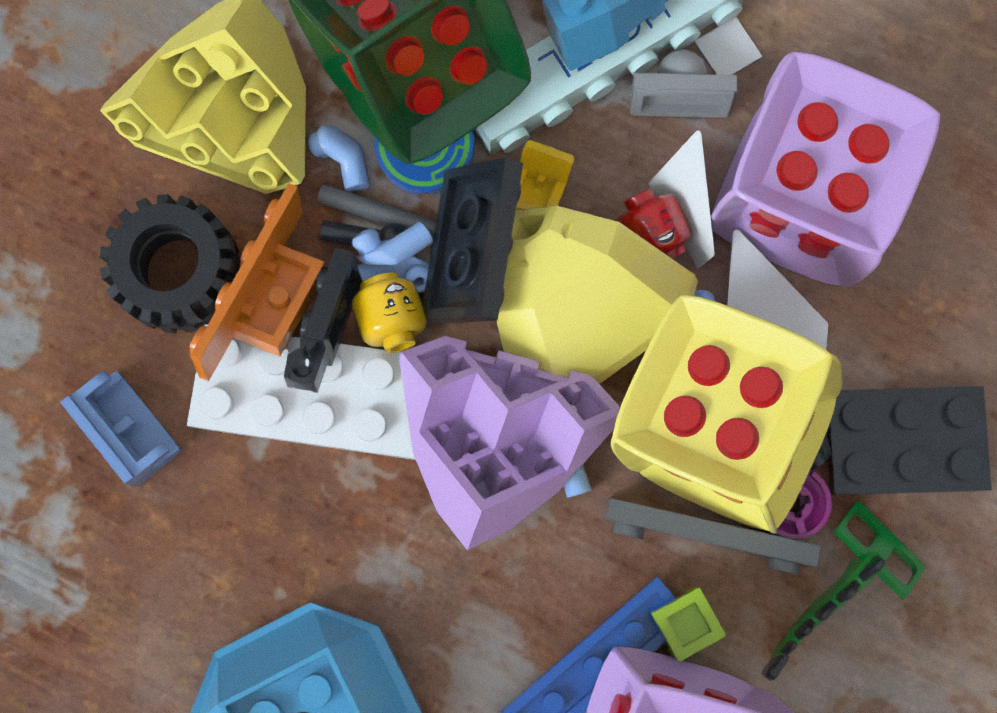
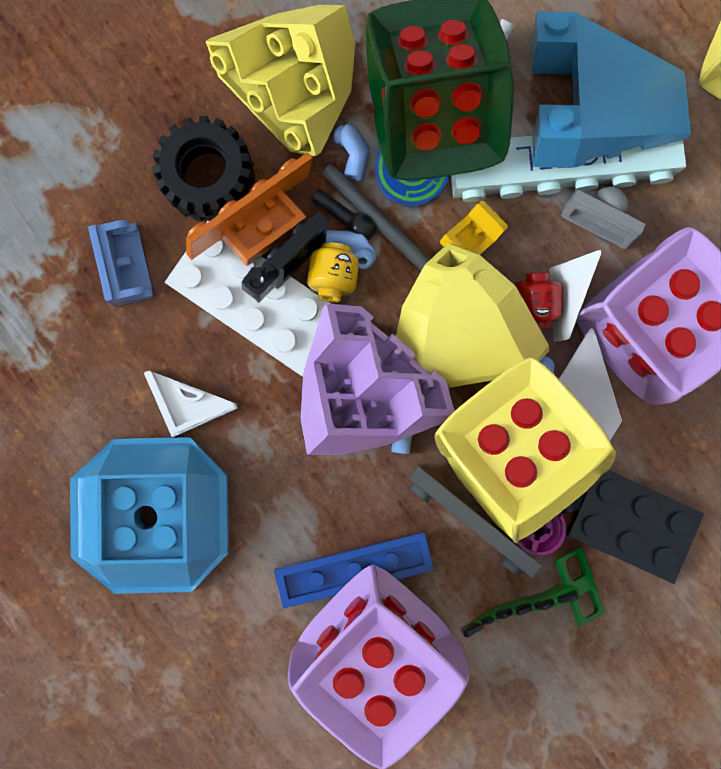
camera: 20 degrees right, 5 degrees up
light blue arm [352,222,433,265] -> none
black plate [422,157,523,324] -> none
lime panel [650,586,726,662] -> none
white sticker [695,17,763,75] -> none
none -> white tile [144,371,238,437]

